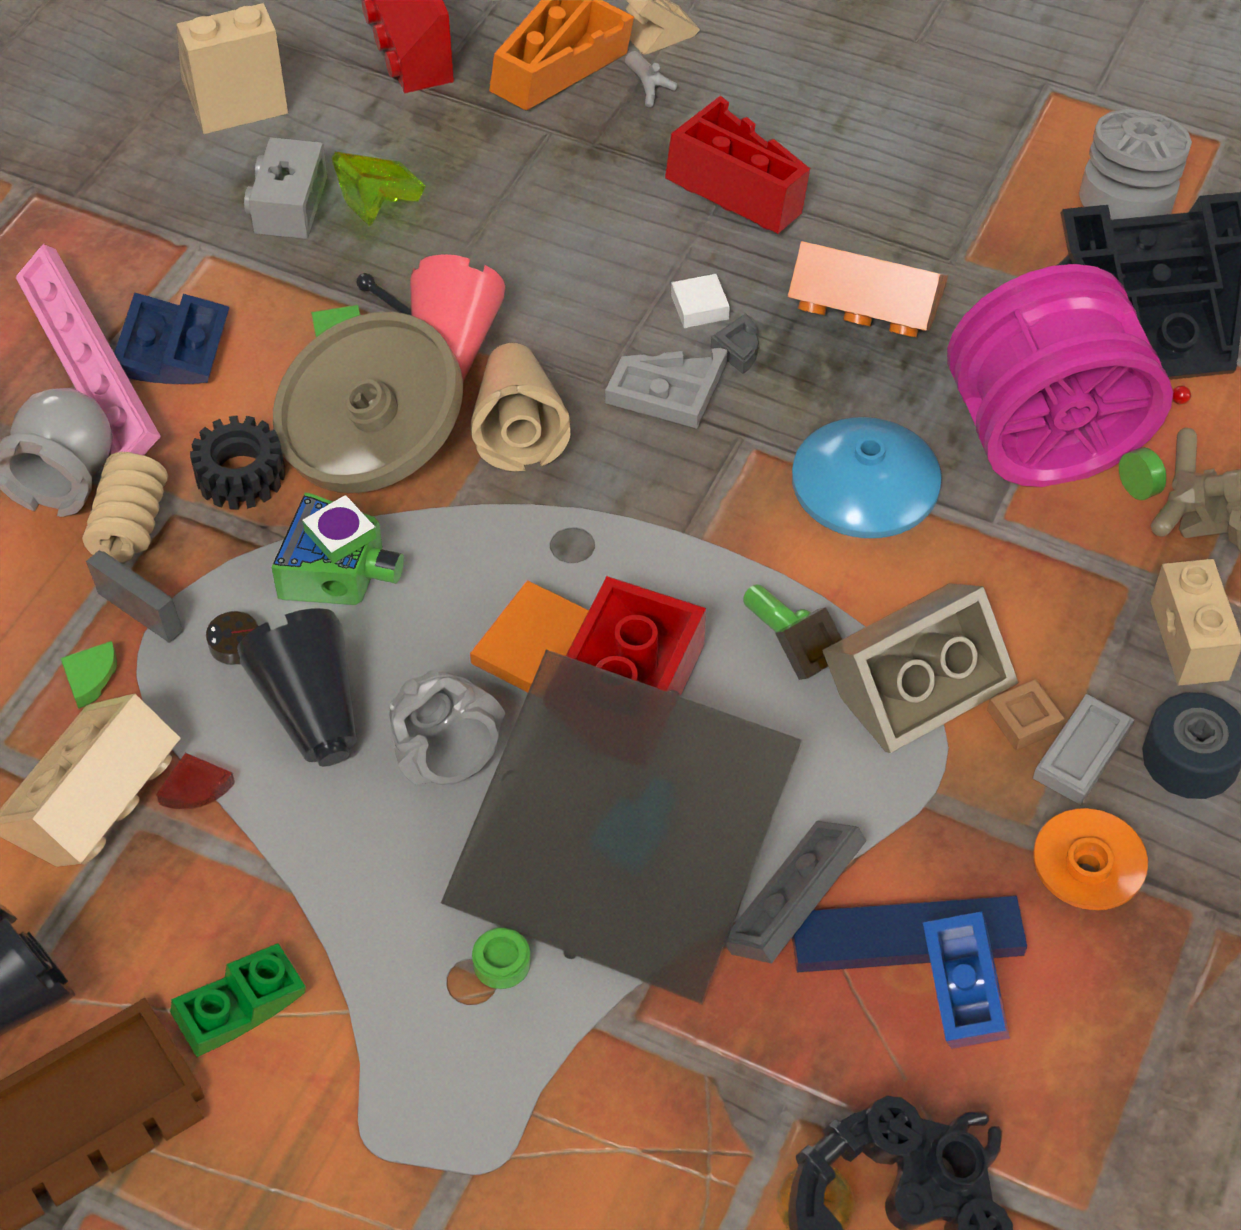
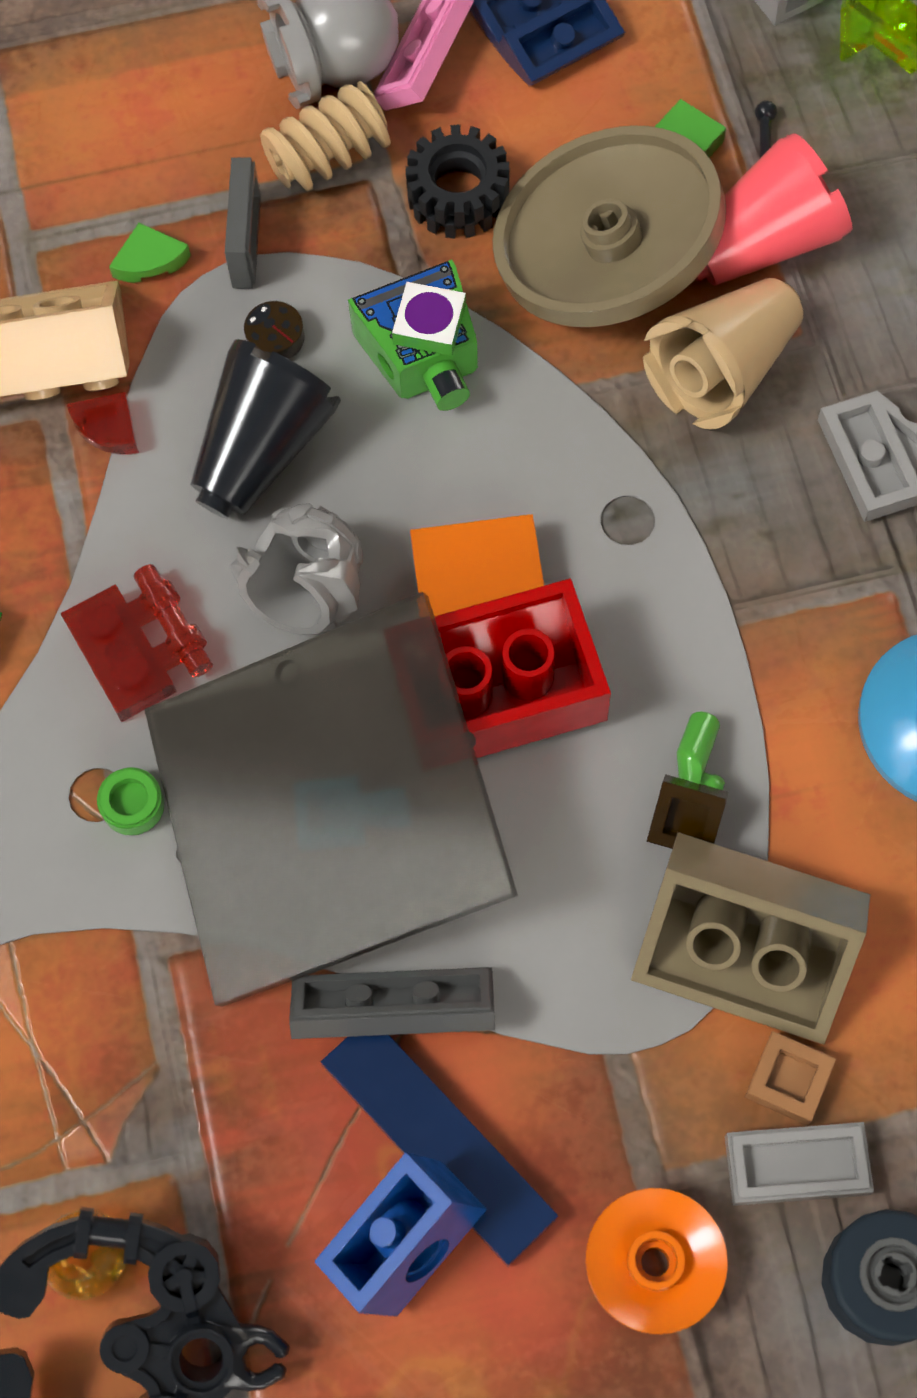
camera: 55 degrees right, 15 degrees up
none -> clear red plate [60,564,213,722]

